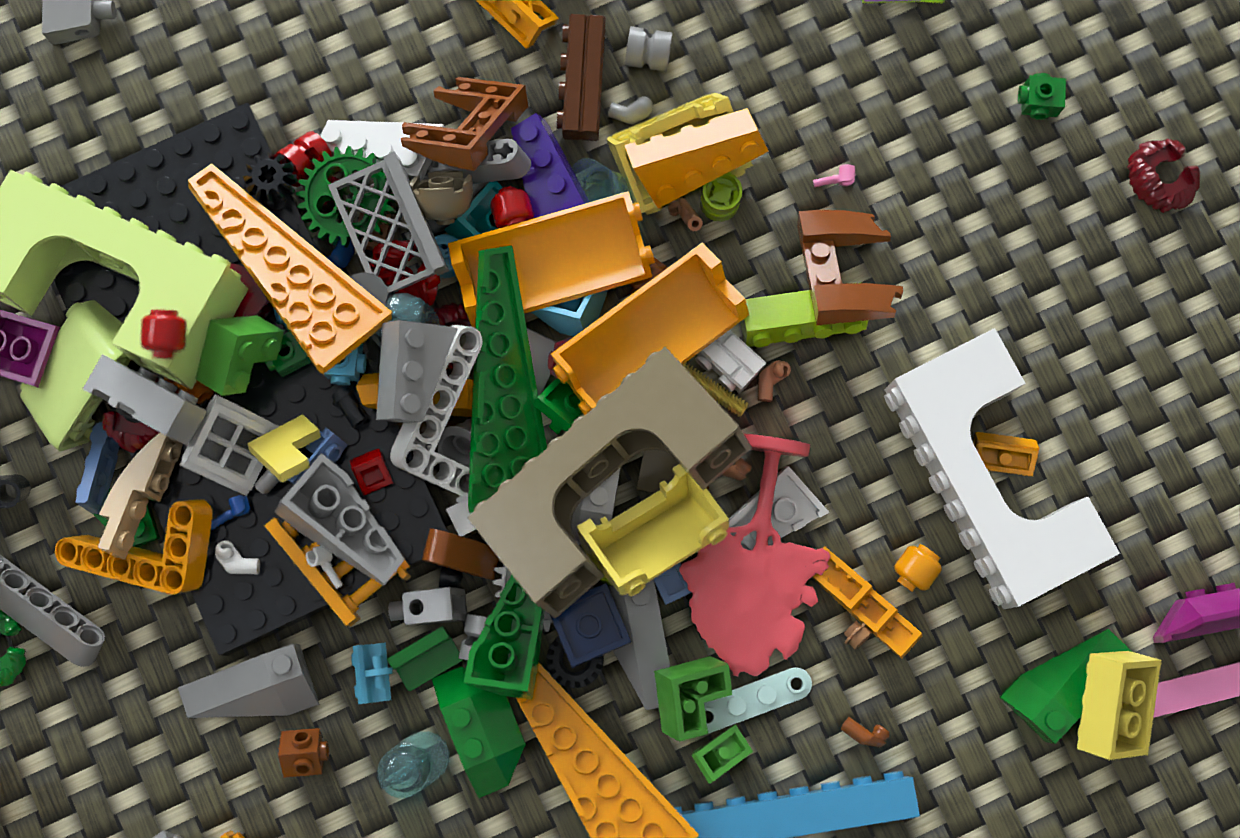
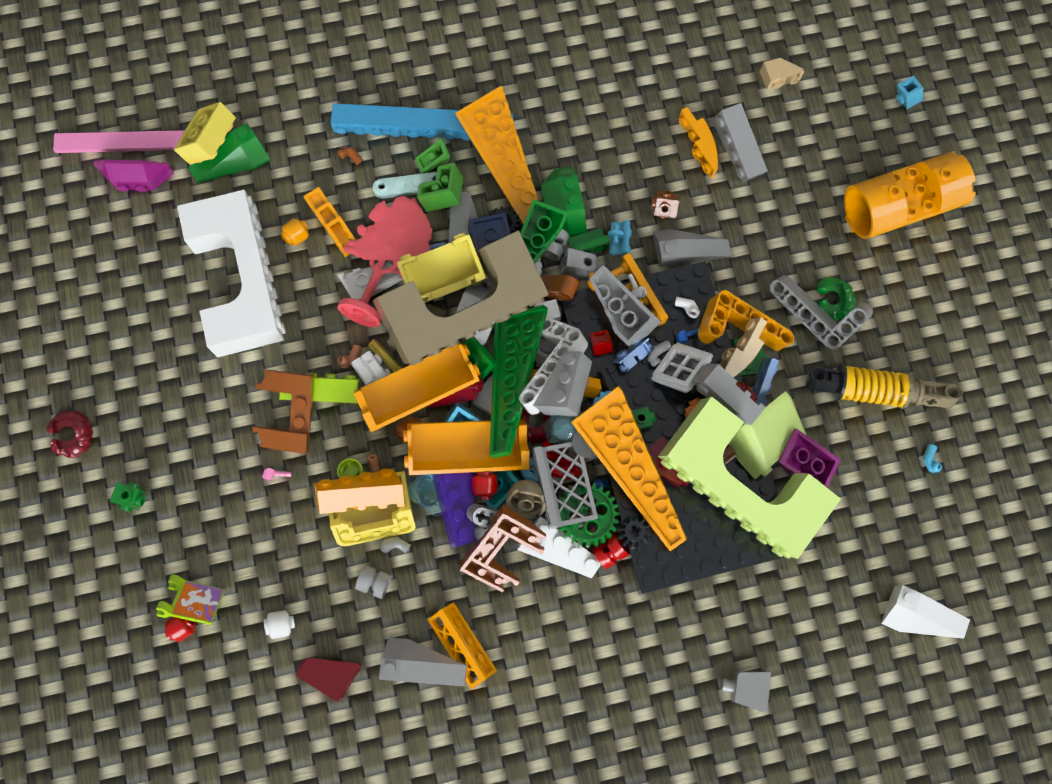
camera: 170 degrees left, 5 degrees down
red head [140,309,187,359] -> none
bright green brick [195,315,284,396] -> none
light yellow tile [247,414,321,482] -> none
clear light blue piece [377,731,449,798] -> none
reddish brown brick [557,14,606,141] -> none
medium nougat plate [844,621,873,650] -> none
light orange slope [973,432,1040,477] -> none

